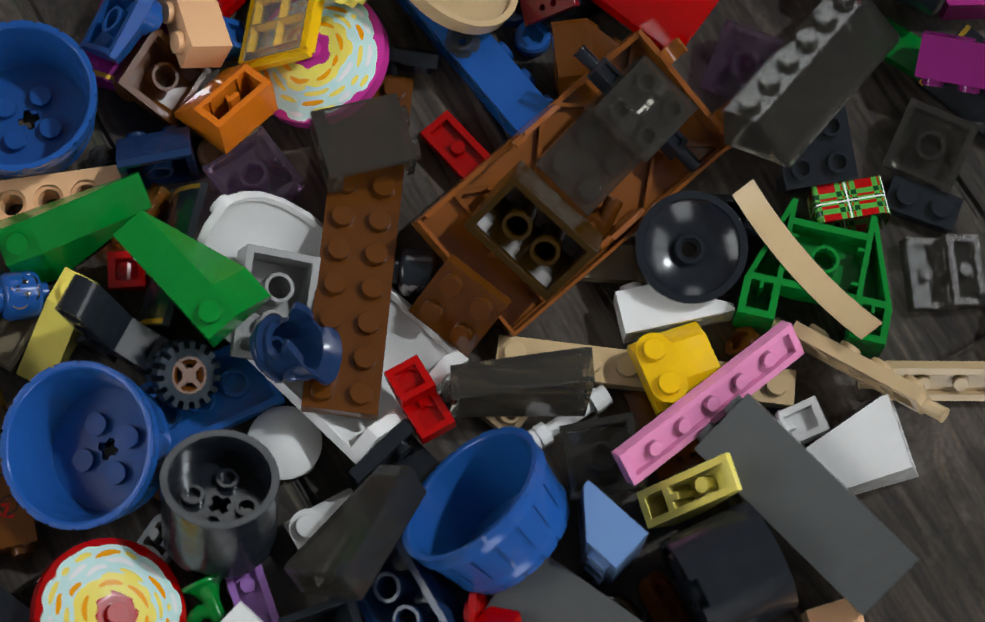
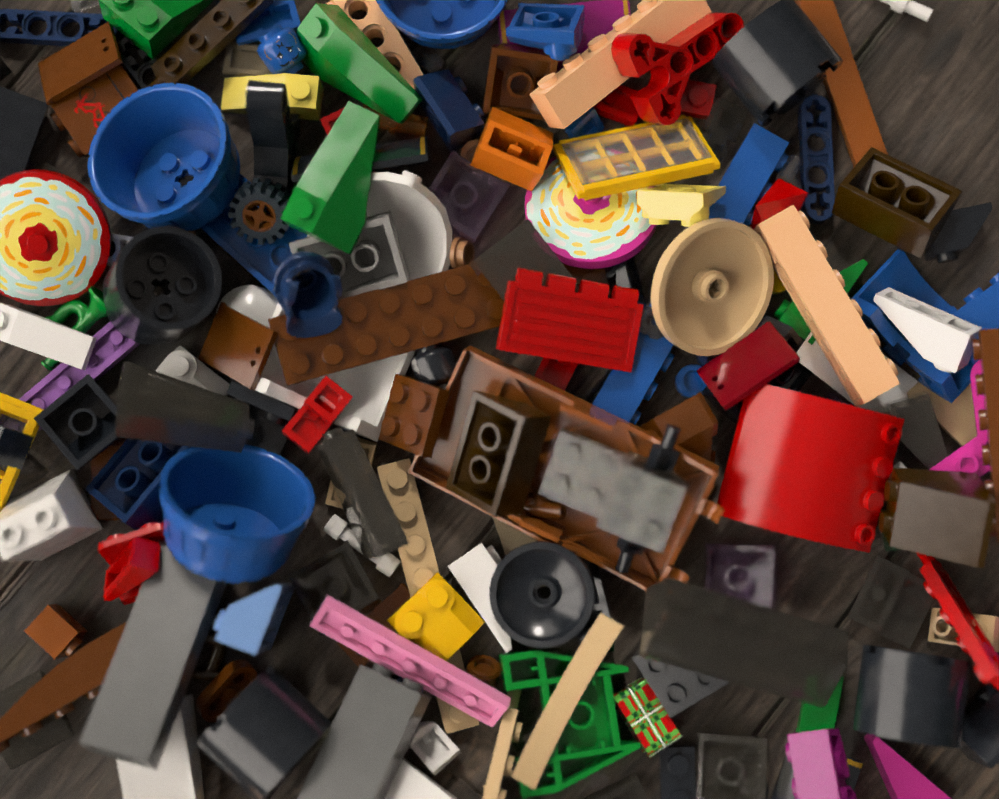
camera: 65 degrees right, 10 degrees up
light yellow slope [636,452,742,529] -> none
none -> reddish brown container [198,302,278,390]
none -> medium nougat plate [449,237,475,268]
none -> red hinge [496,268,644,372]

